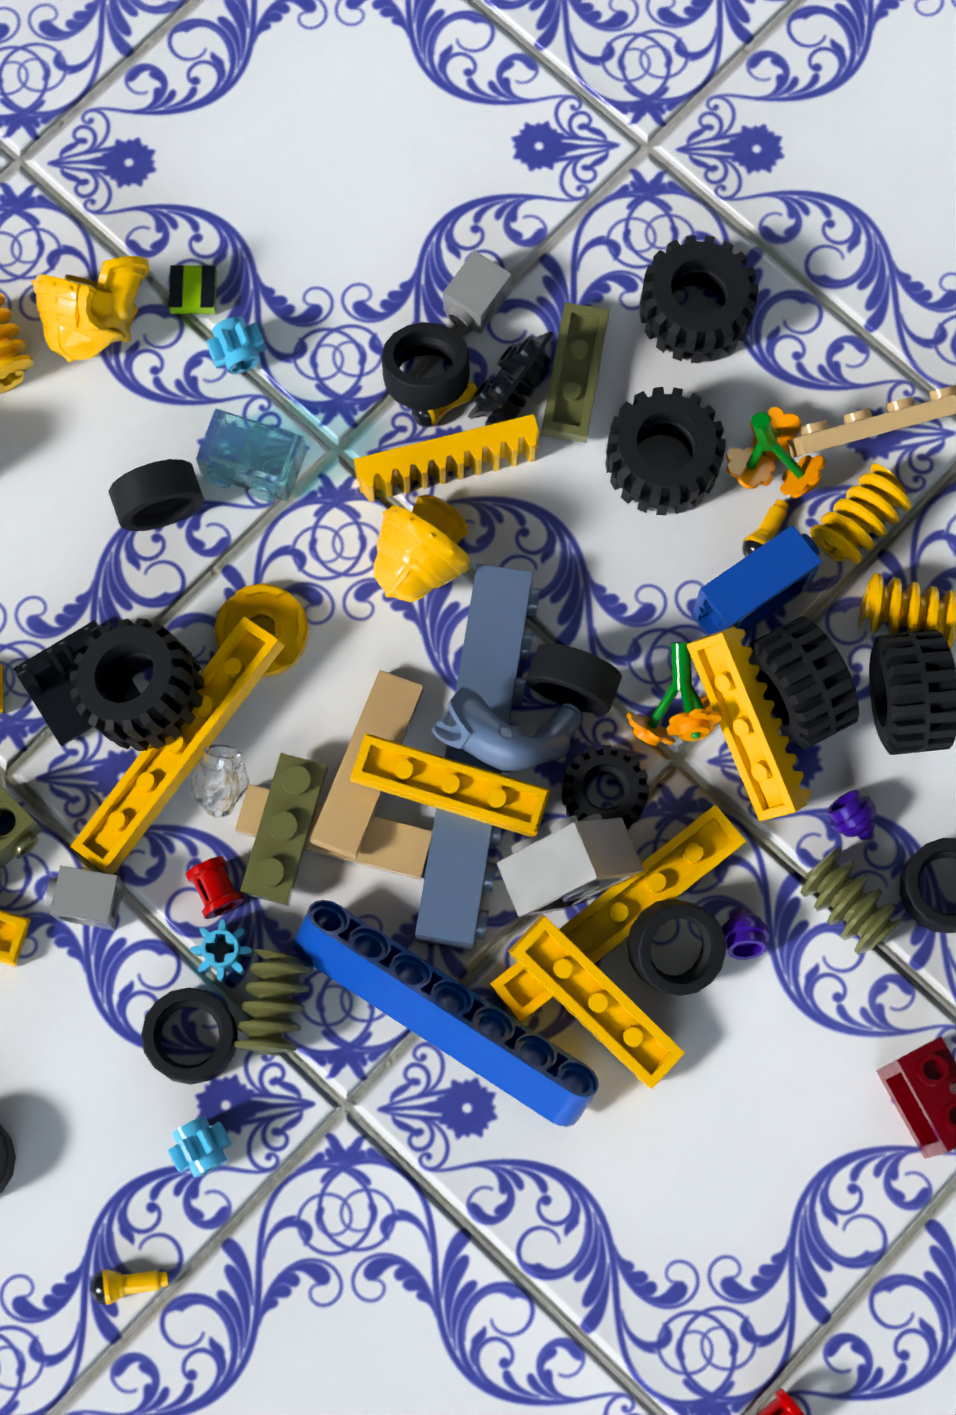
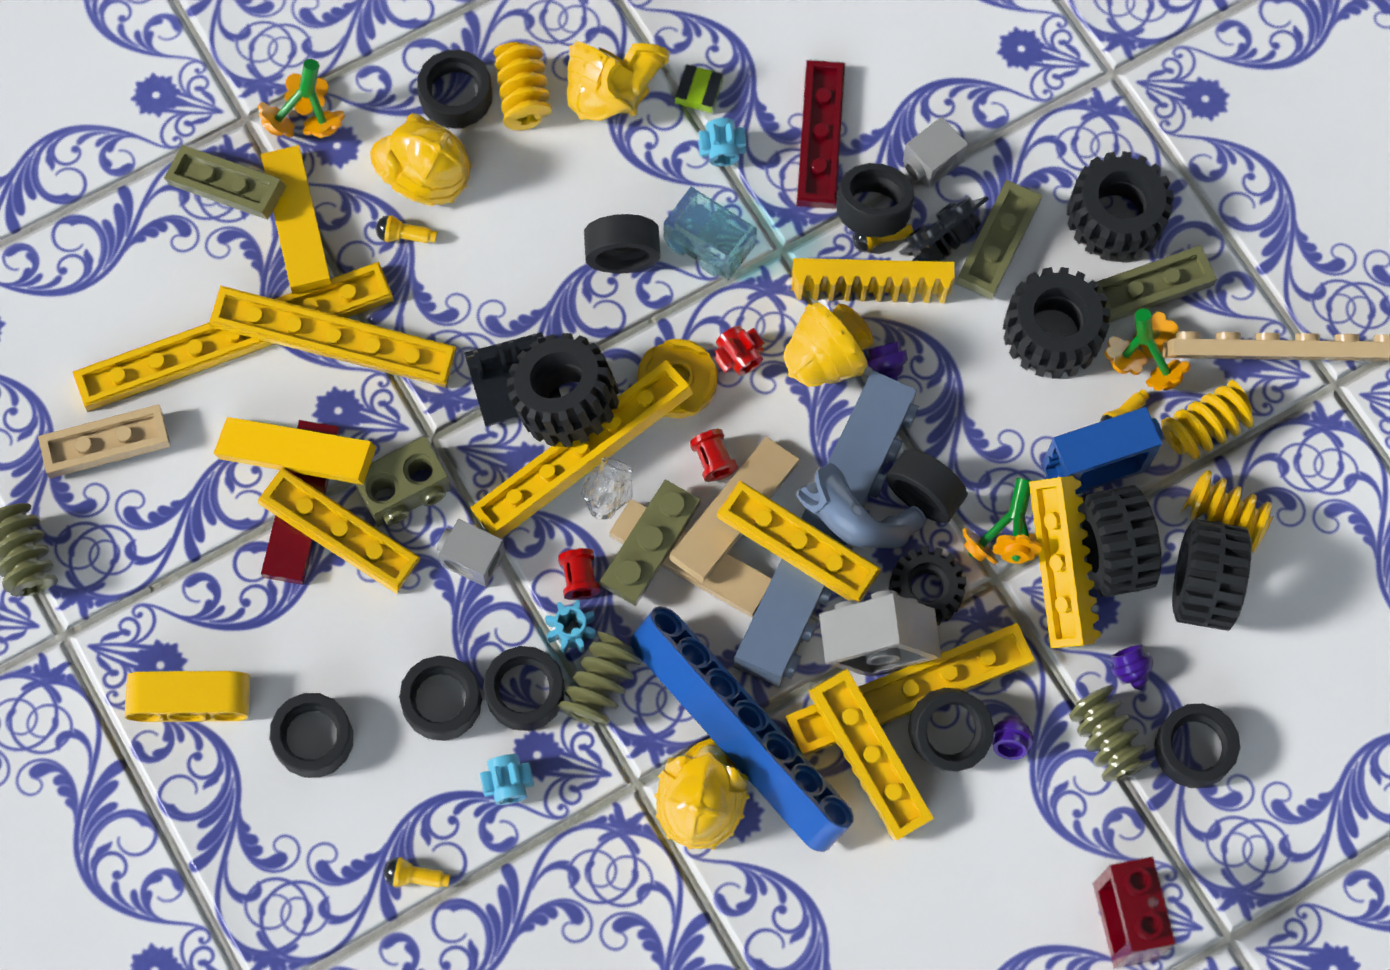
camera: 15 degrees right, 5 degrees down
none -> black tyre [399,655,482,741]
none -> yellow head [654,739,750,850]
none -> red bush [690,428,738,482]
none -> red gear [714,325,765,376]
none -> dark red tile [796,60,845,209]
none -> dark purple plate [867,341,908,381]
none -> olive plate [1096,245,1217,323]

